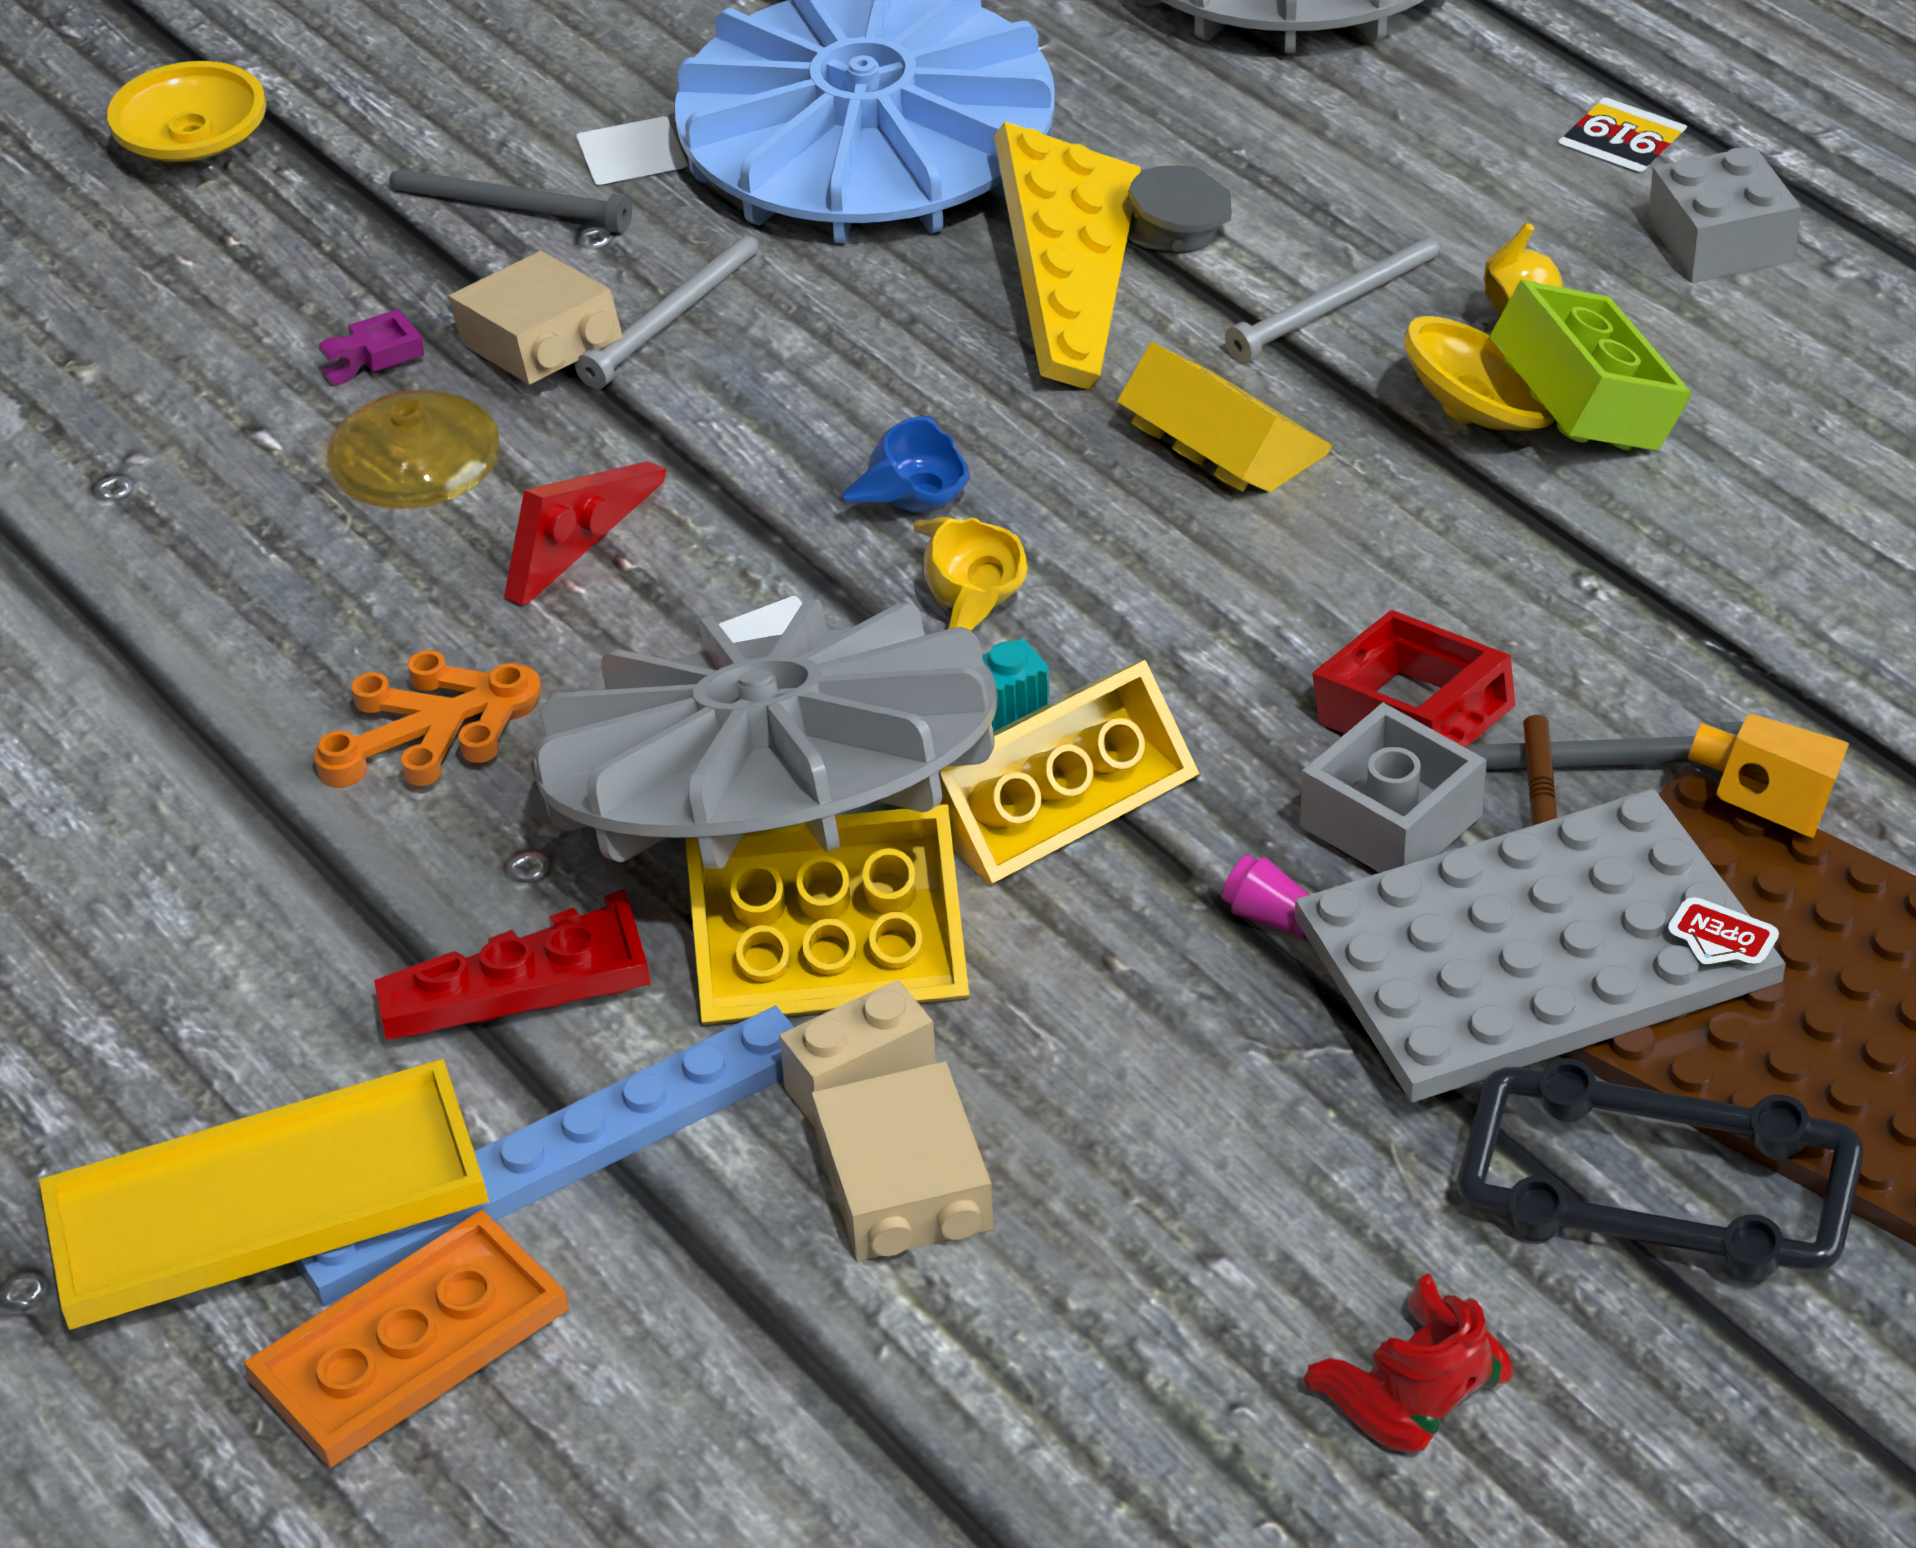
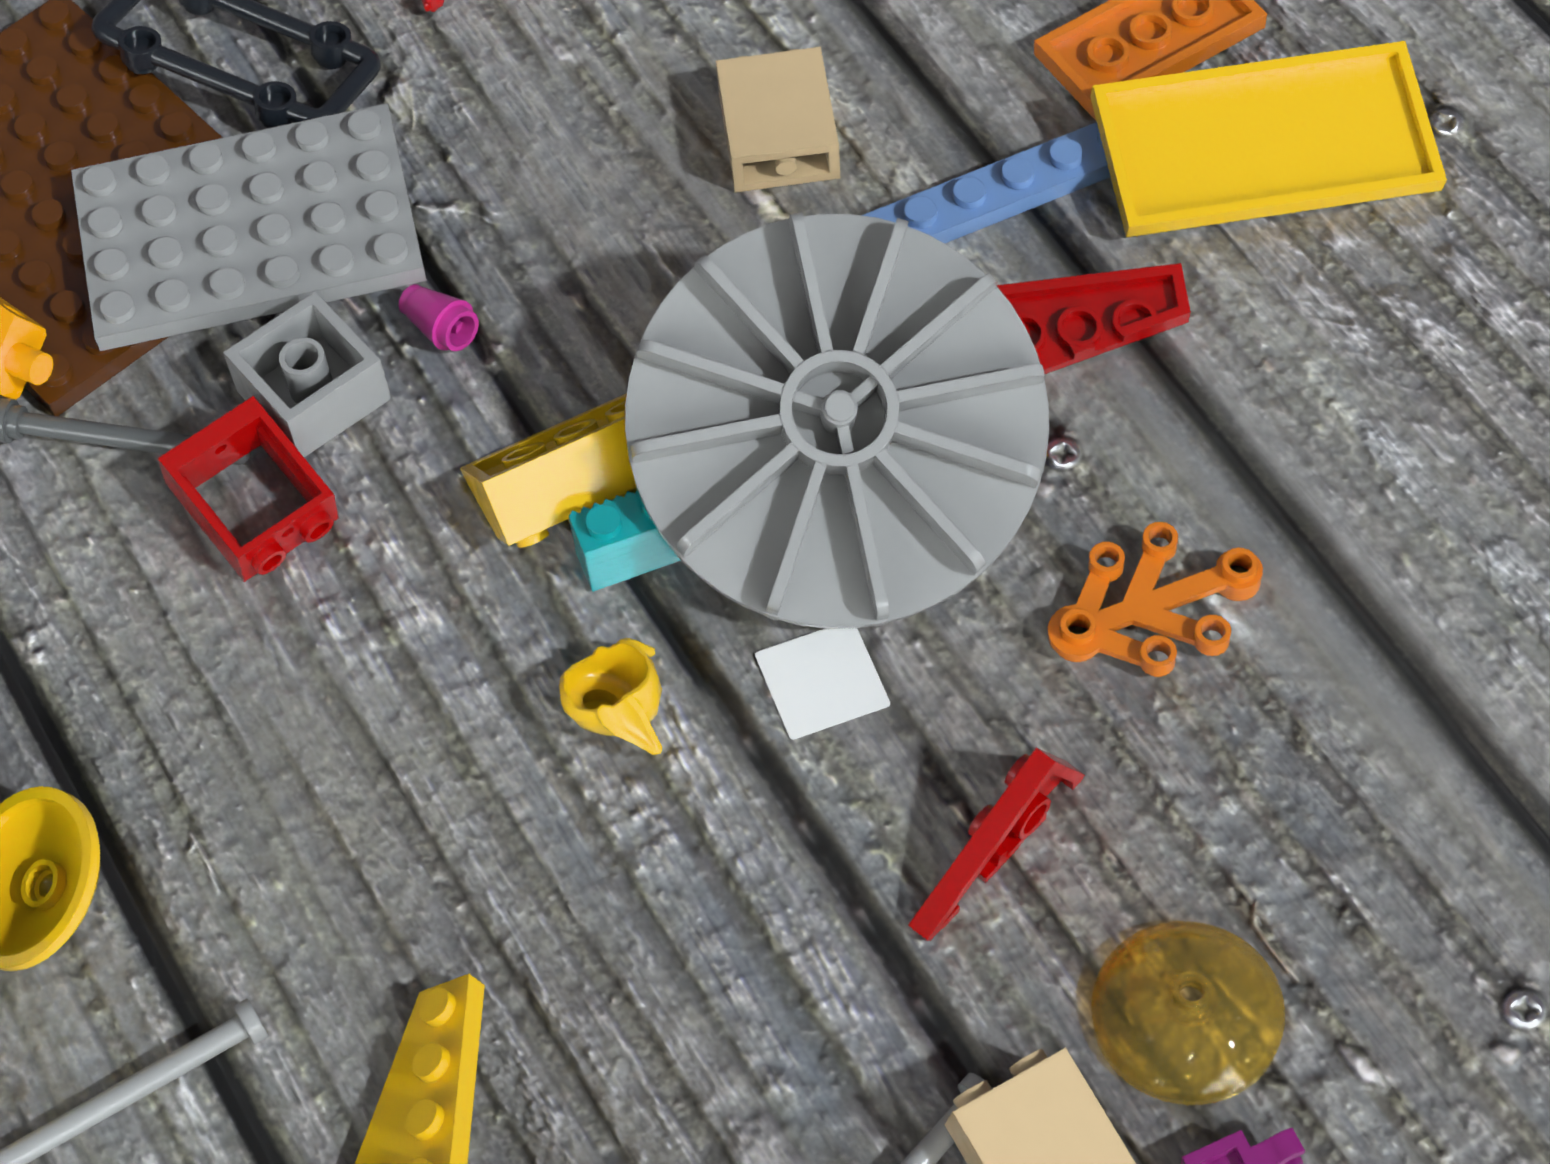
camera: 170 degrees left, 15 degrees up
tan brick [779,979,936,1128] -> none
blue piece [841,415,970,513] -> none
yellow slope [1117,341,1333,492] -> none
reddish brown piece [1523,715,1557,826] -> none
sticker [1668,897,1779,965] -> none

